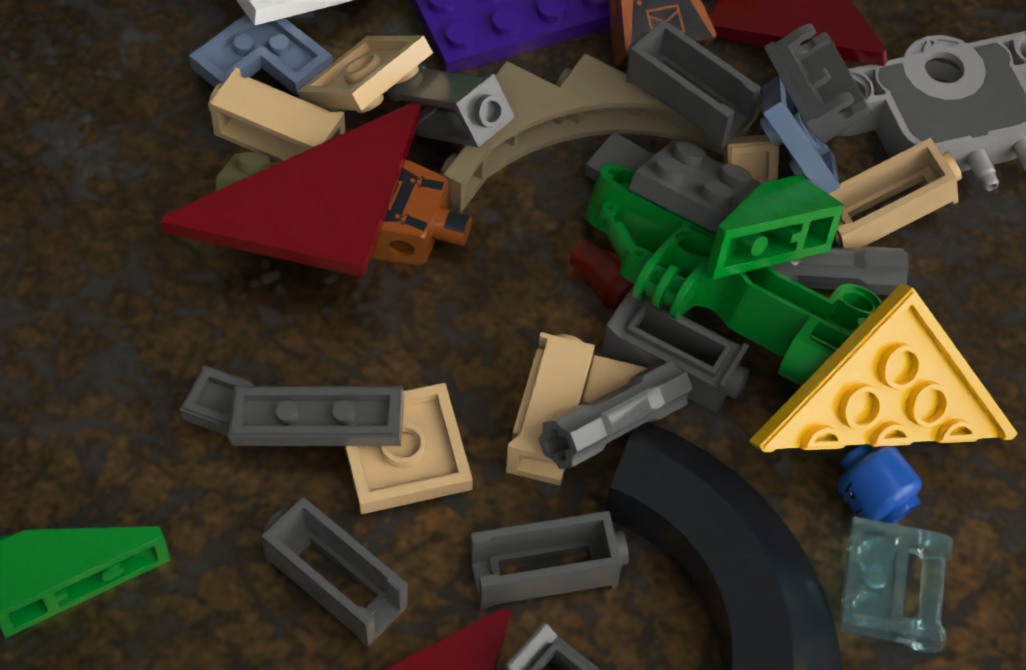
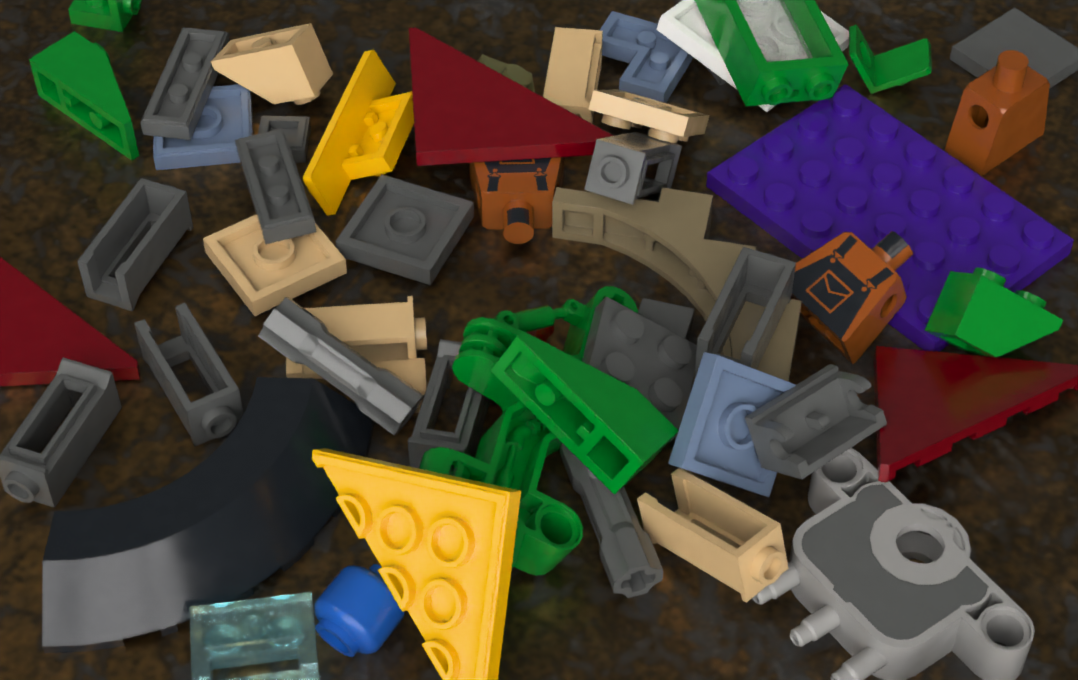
camera: 75 degrees right, 10 degrees down
none -> dark grey tile [140,27,230,140]
none -> sand blue tile [153,84,254,170]
none -> tan slope [211,23,333,105]
none -> yellow bracket [303,50,414,216]
none -> dark grey plate [335,174,474,285]

